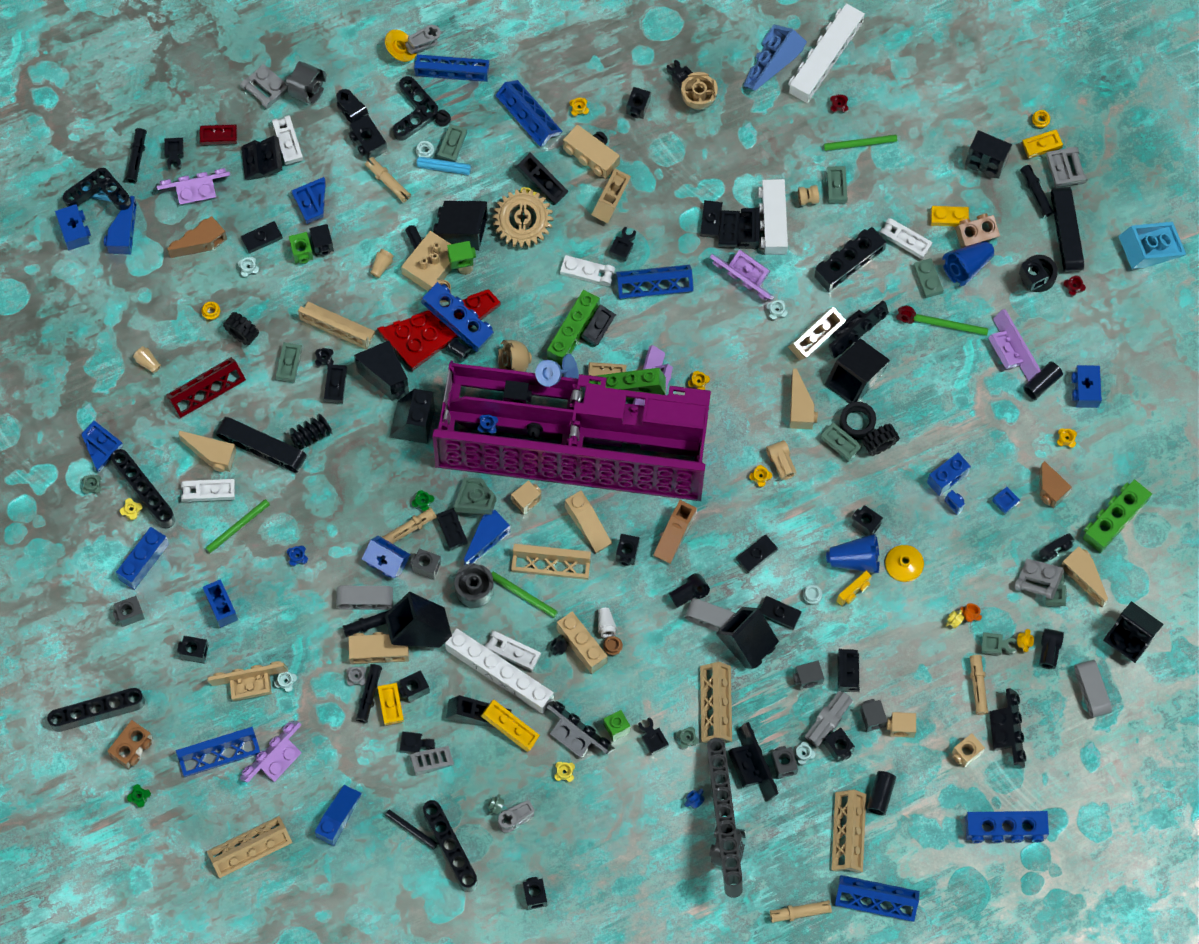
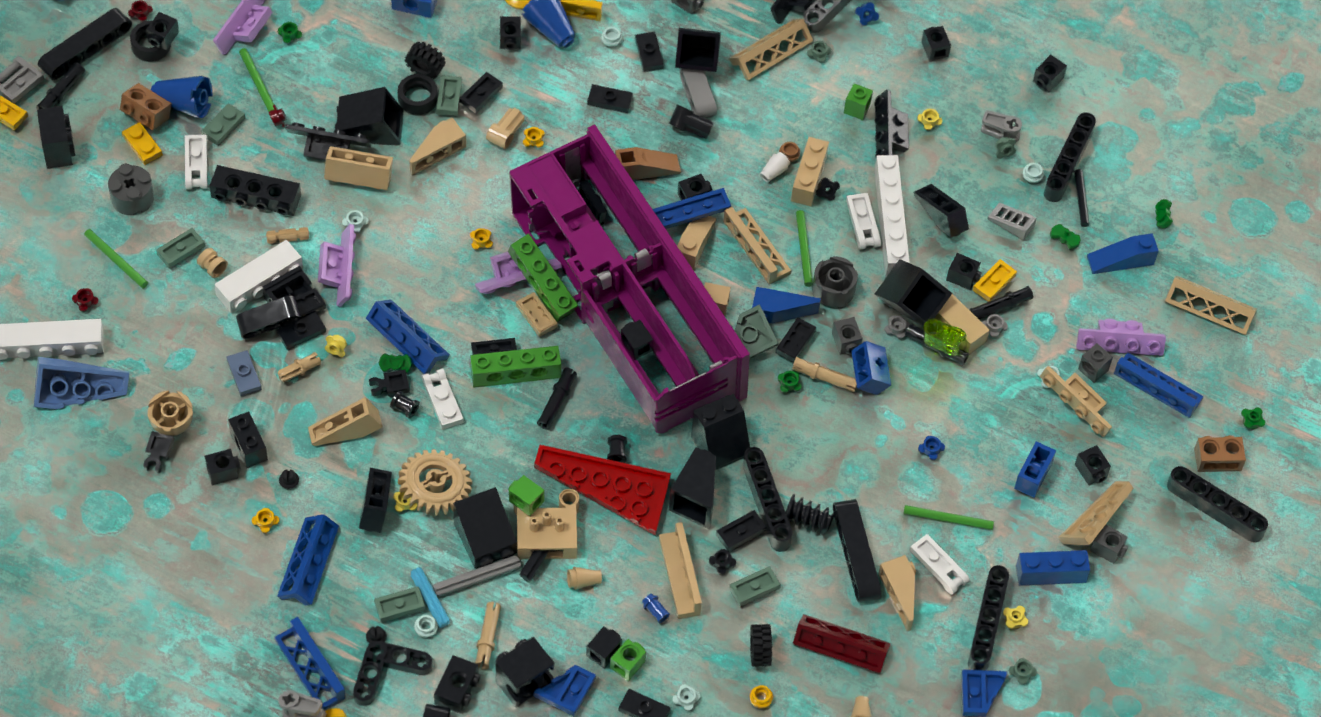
camera: 130 degrees left, 10 degrees down
light grey beam [336,585,393,610] -> none
black plate [399,731,436,754] -> none
blue brick [421,282,494,352] -> none
blue plate [478,415,498,434] -> none
yellow plate [481,699,540,752] -> none
tan cylinder [498,340,532,372] -> none
black piece [526,422,543,439] -> none
medium blue piece [535,354,579,387] -> none
tan brick [563,124,620,179] -> none
black plate [638,717,669,755] -> none
none -> dark grey brick [108,163,154,215]
none -> sand blue plate [226,350,262,396]
none -> black brick [228,411,268,468]
none -> black beam [236,296,301,339]
none -> tan axle [266,227,309,244]
none -> green plate [277,22,302,43]
none -> tan axle [277,352,321,382]
none -> light yellow plate [325,335,347,357]
none -> green piece [378,353,413,373]
none -> black bush [390,391,420,418]
none -> light grey axle [433,556,521,596]
none -> black plate [460,72,503,114]
none -> black piece [495,637,554,707]
none -> black pin [537,367,577,430]
none -> blue pin [642,593,670,623]
none -> blue fence [652,188,731,229]
none -> black beam [743,447,792,552]
none -> black brick [921,26,951,62]
none -> clear neon green piece [923,319,967,356]
none -> light aqua plate [1023,163,1044,183]
none -> green piece [1050,224,1081,250]
none -> tan wing [1058,481,1134,545]
none -> dark grey brick [1078,343,1113,383]
none -> green piece [1155,199,1173,229]

